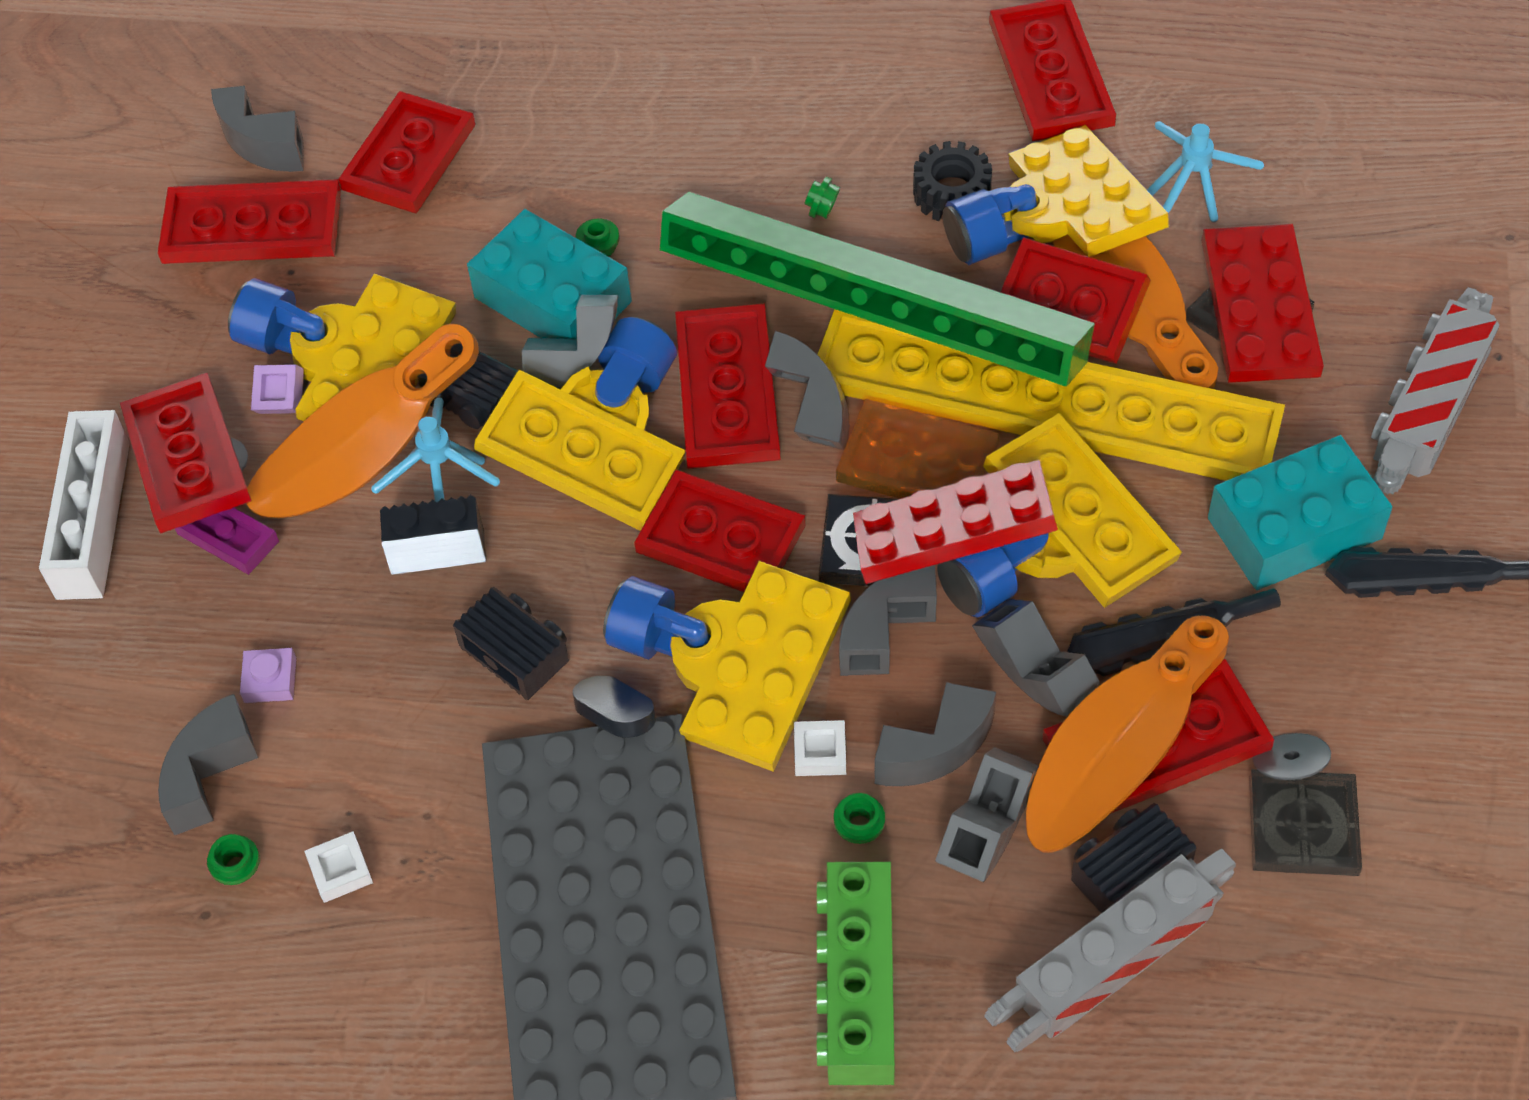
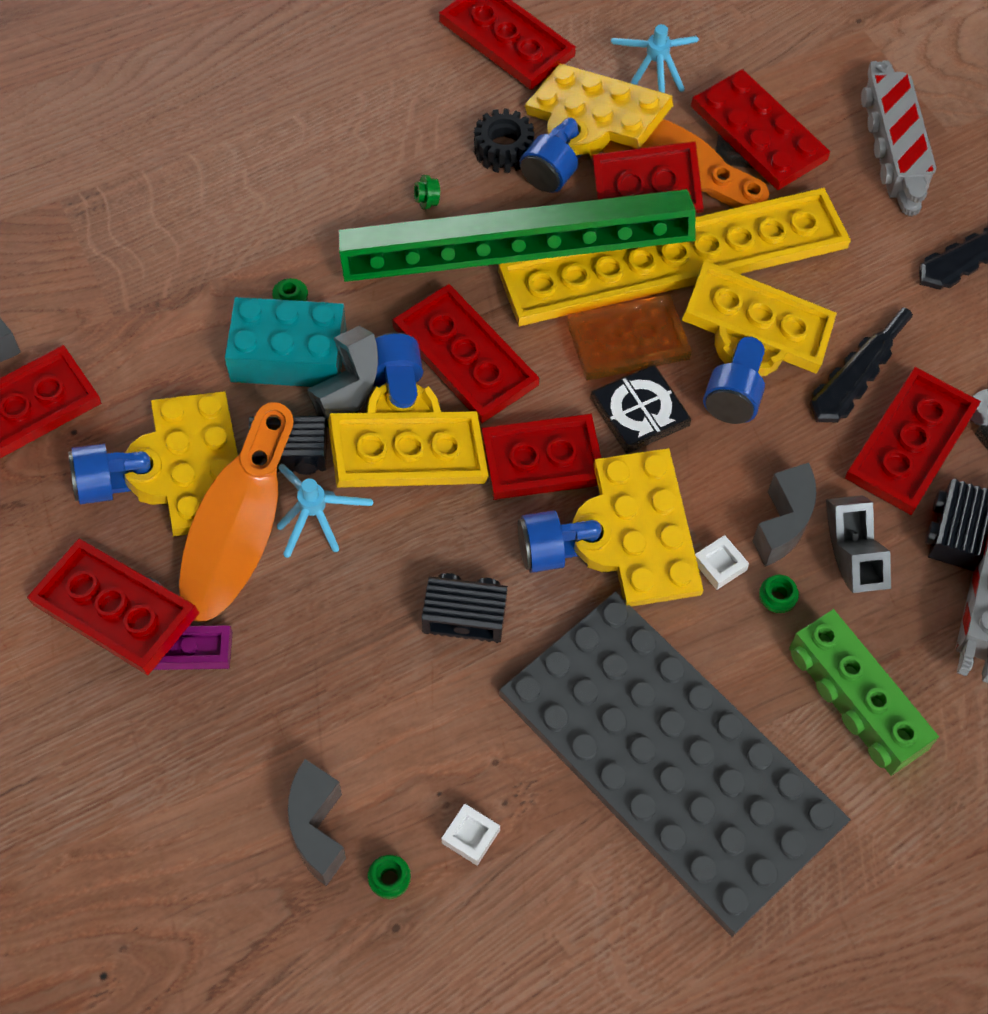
camera: 40 degrees left, 5 degrees up
white brick [39,410,130,600] -> none
lavender plate [240,648,296,703] -> none
lavender plate [251,365,304,414] -> none
red plate [338,91,476,214] -> none
black brick [380,494,486,575] -> none
black tile [573,676,656,738] -> none
dark grey brick [765,331,850,451] -> none
dark grey brick [839,565,937,676] -> none
plate [853,460,1058,584] -> none
dark grey brick [972,599,1101,716] -> none
orange plant [1026,616,1229,853] -> none
teal brick [1208,435,1393,591] -> none

